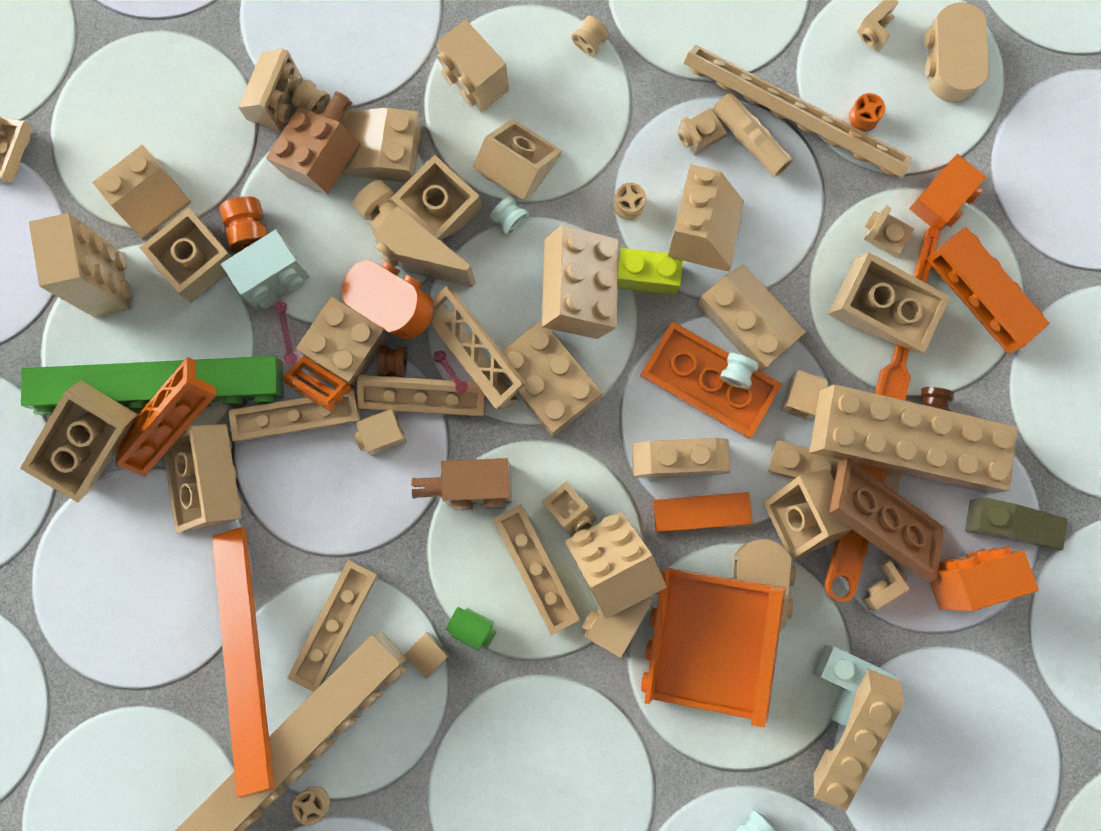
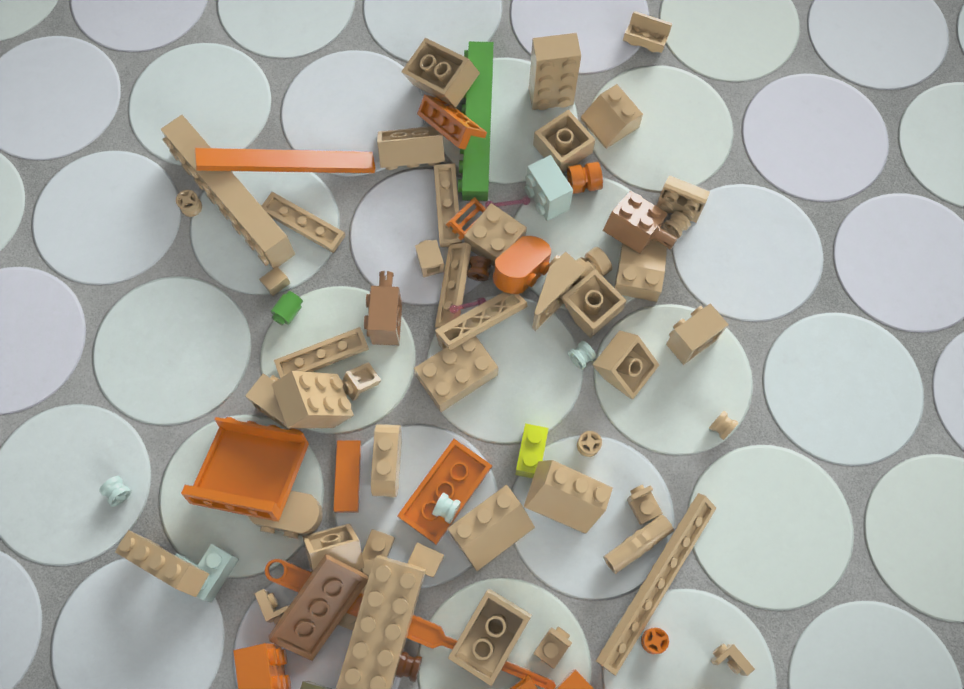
camera: 90 degrees right, 10 degrees down
tan brick [542,225,618,339] -> none

